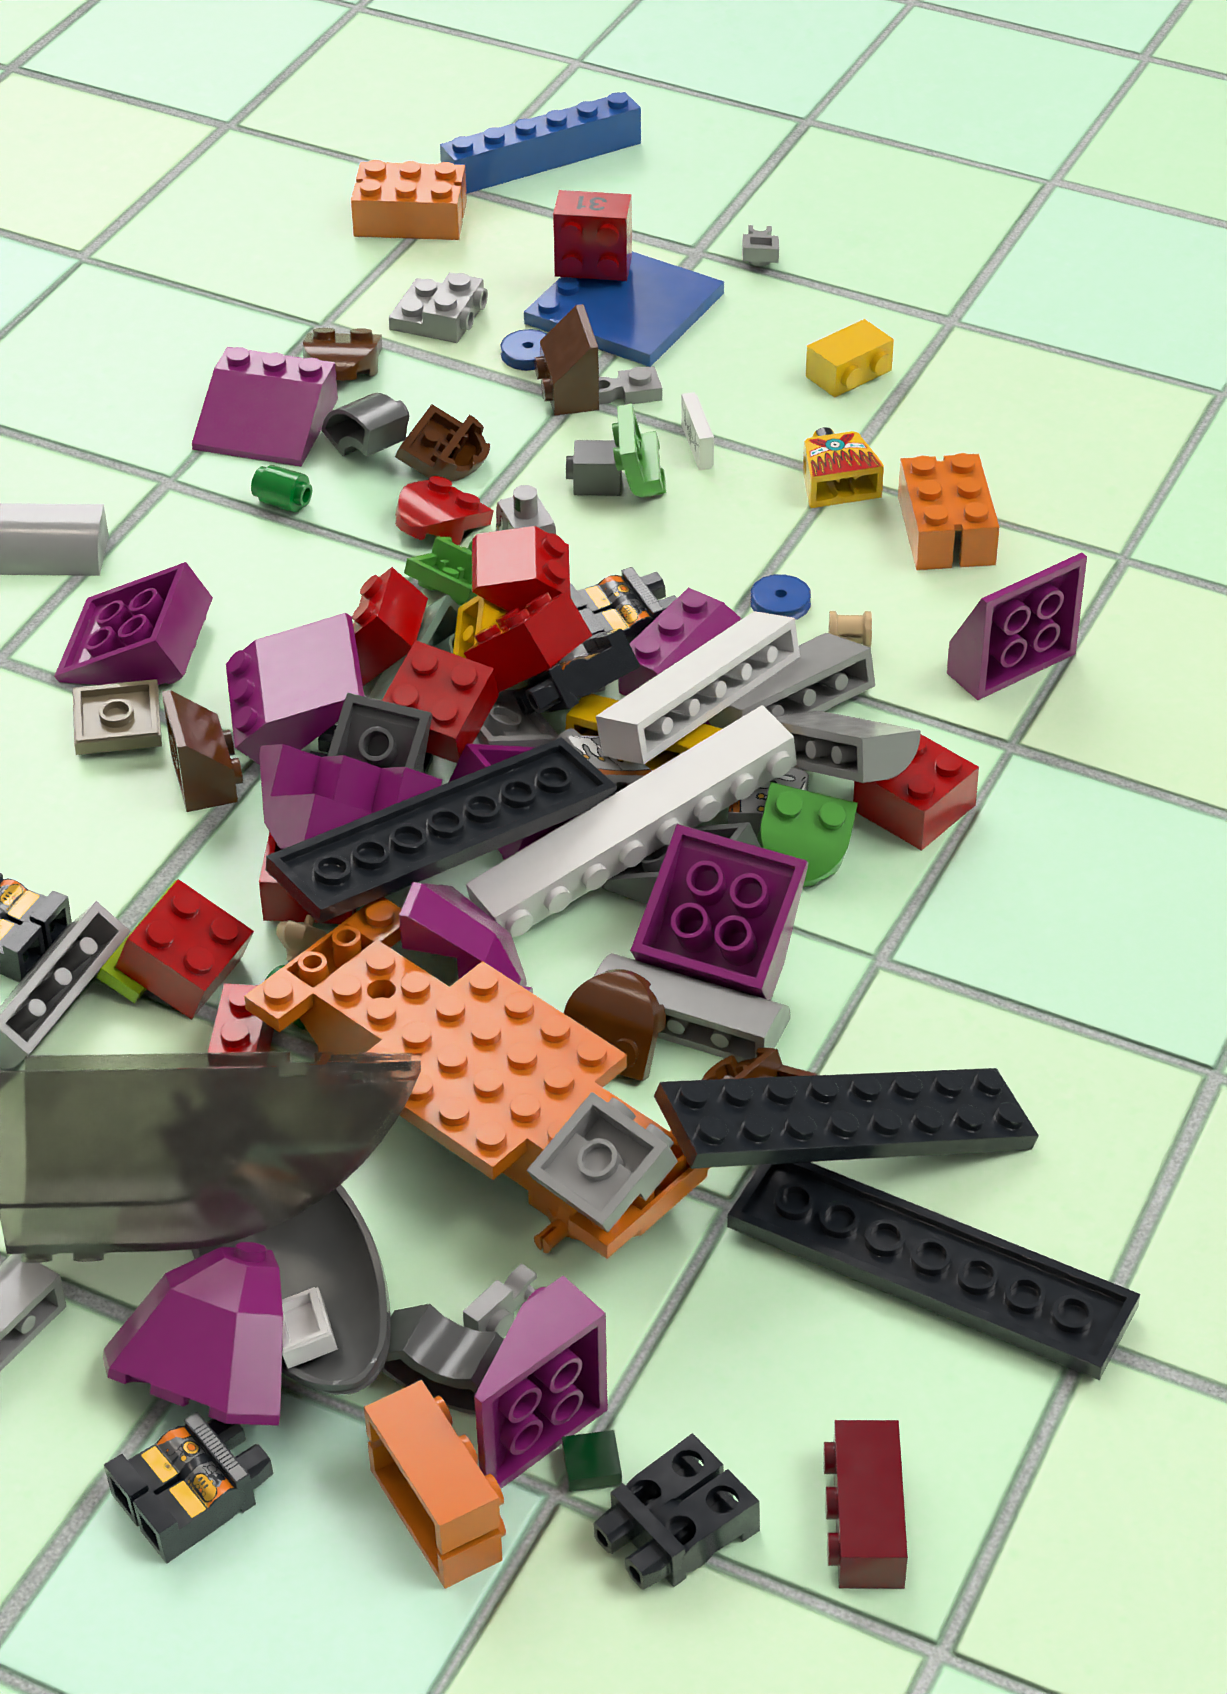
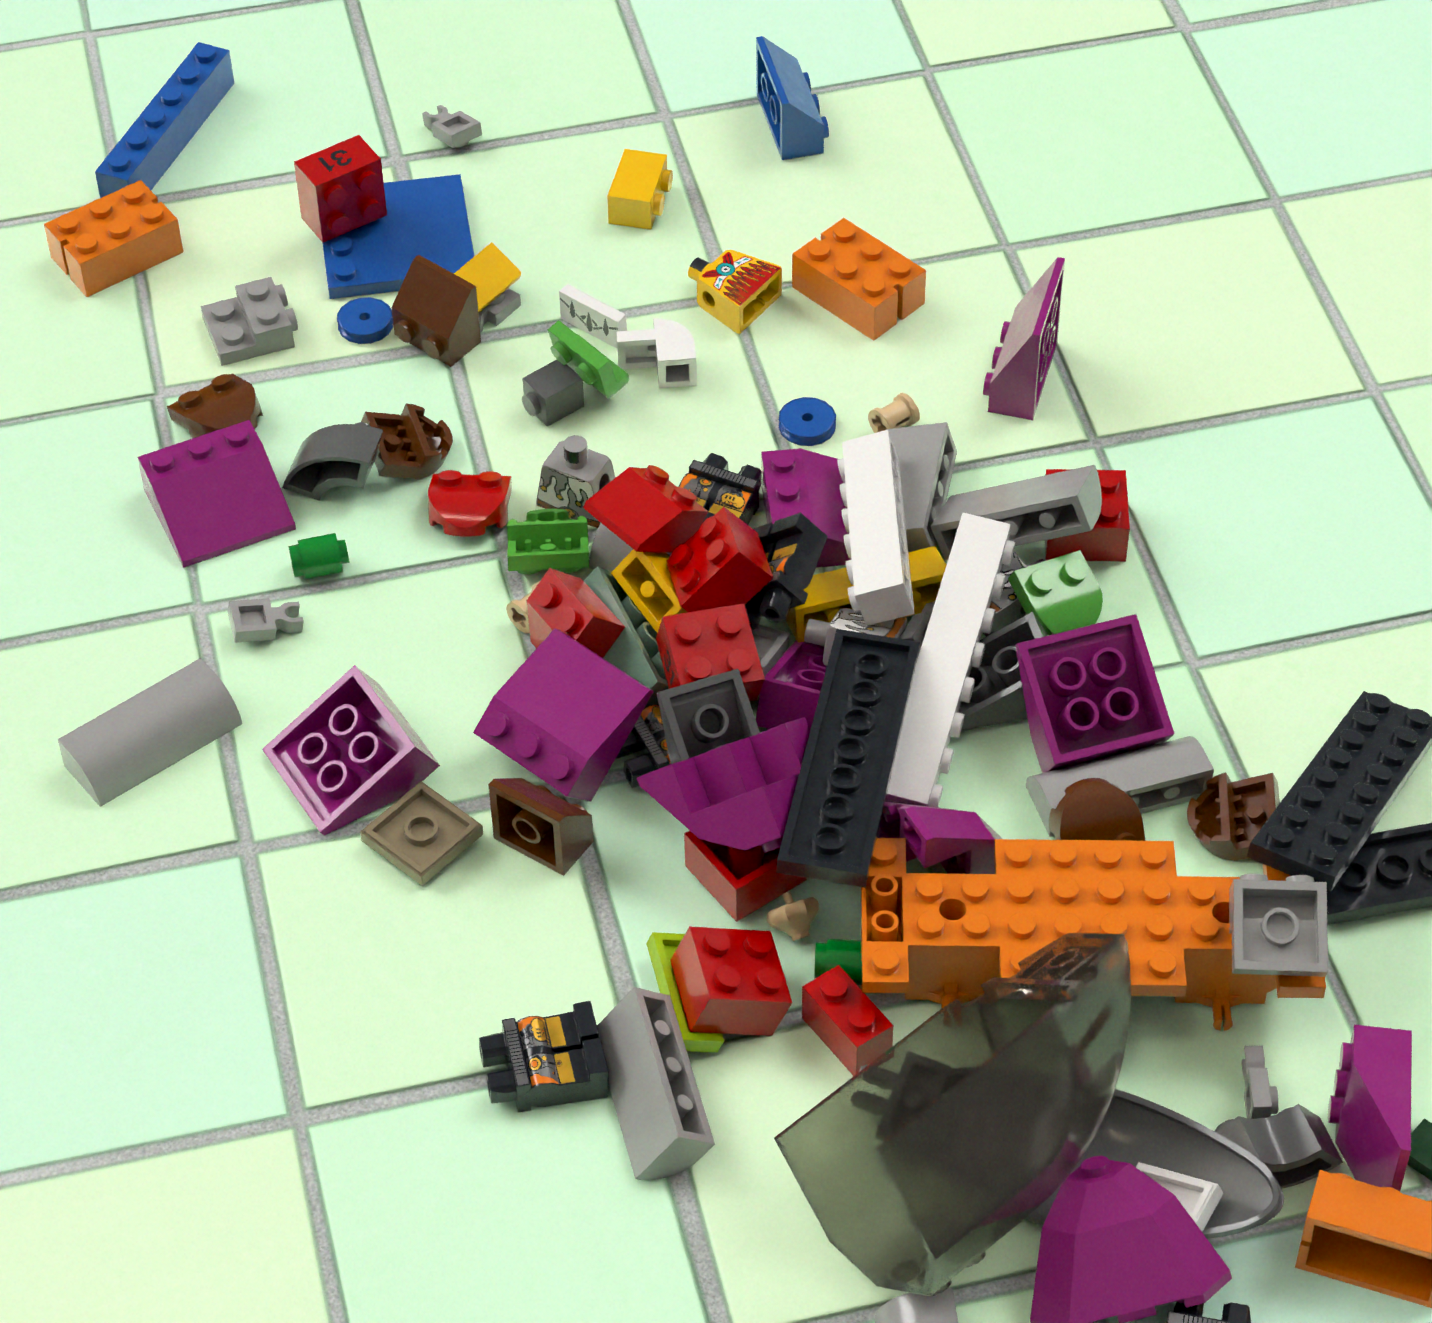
camera: 40 degrees left, 5 degrees up
none -> light grey plate [228,598,304,643]
none -> yellow panel [454,242,521,312]
none -> white brick [616,318,697,388]
none -> blue slope [756,36,829,160]

